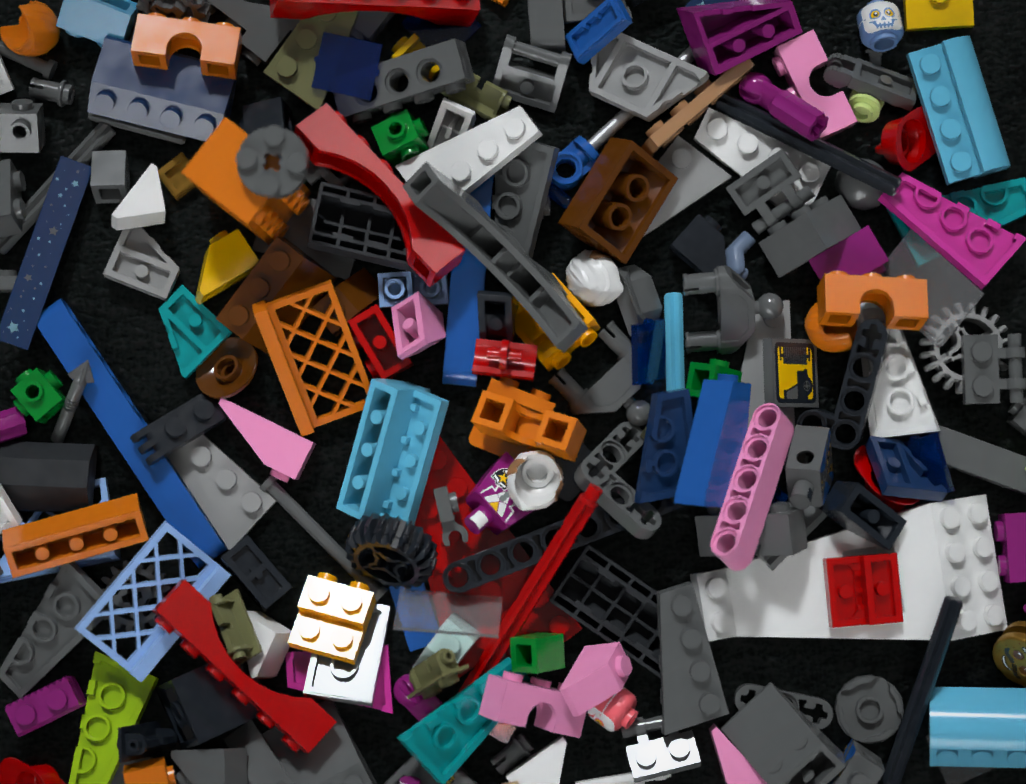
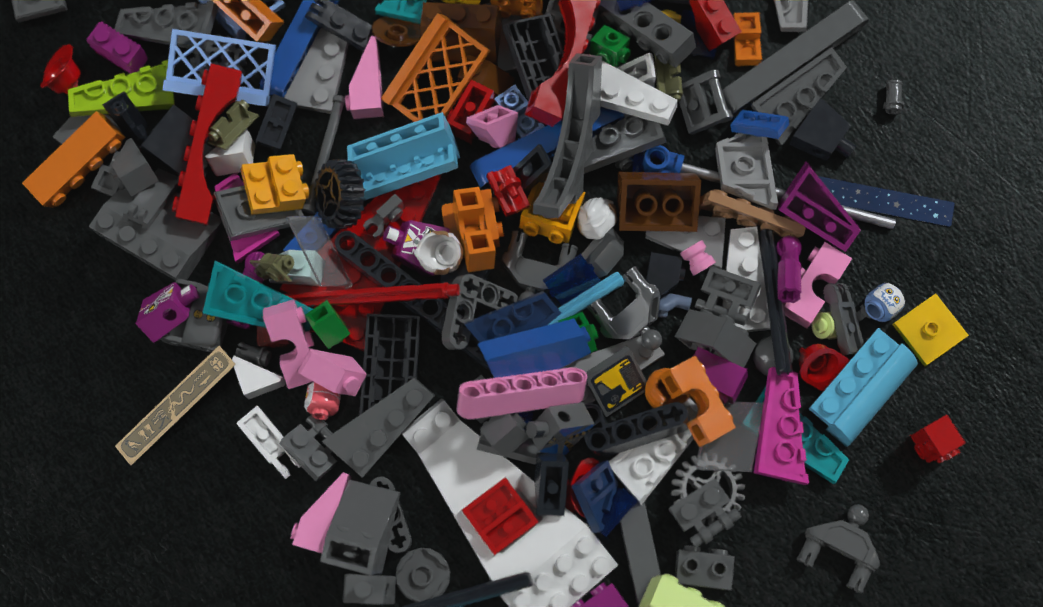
camera: 60 degrees right, 10 degrees down
none -> bright pink wheel [680,240,716,276]

